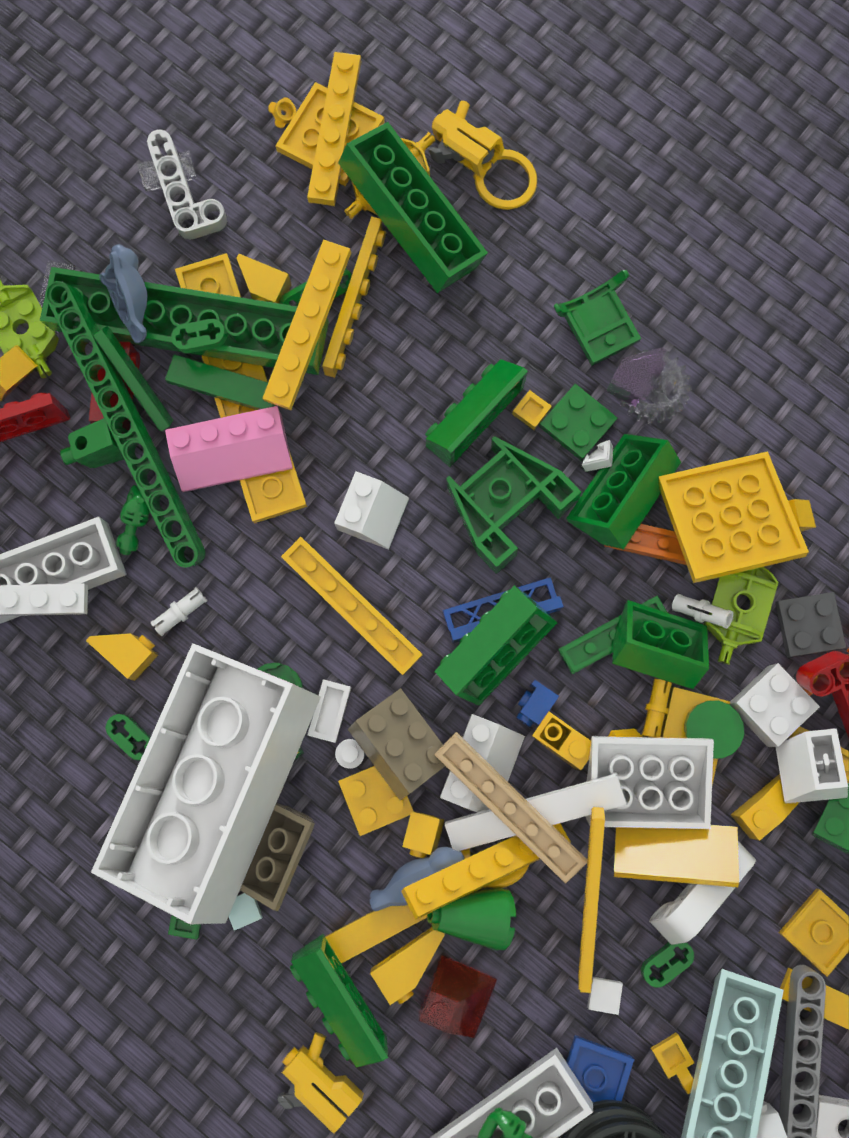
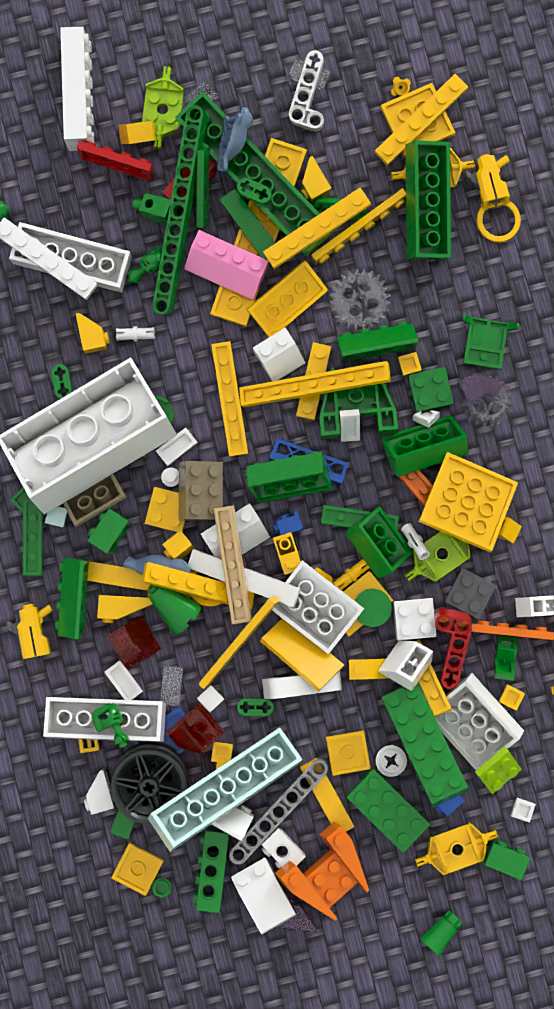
camera: 35 degrees right, 5 degrees up
none -> green tile [23,499,43,576]
none -> green brick [88,509,132,555]
none -> white tile [105,660,143,700]
none -> clear tile [160,665,184,706]
none -> clear red slope [166,703,225,754]
none -> yellow plate [239,361,391,408]
none -> yellow plate [246,260,328,337]
none -> yellow plate [296,342,331,421]
none -> clear gear [329,269,391,331]
none -> white tile [340,409,360,442]

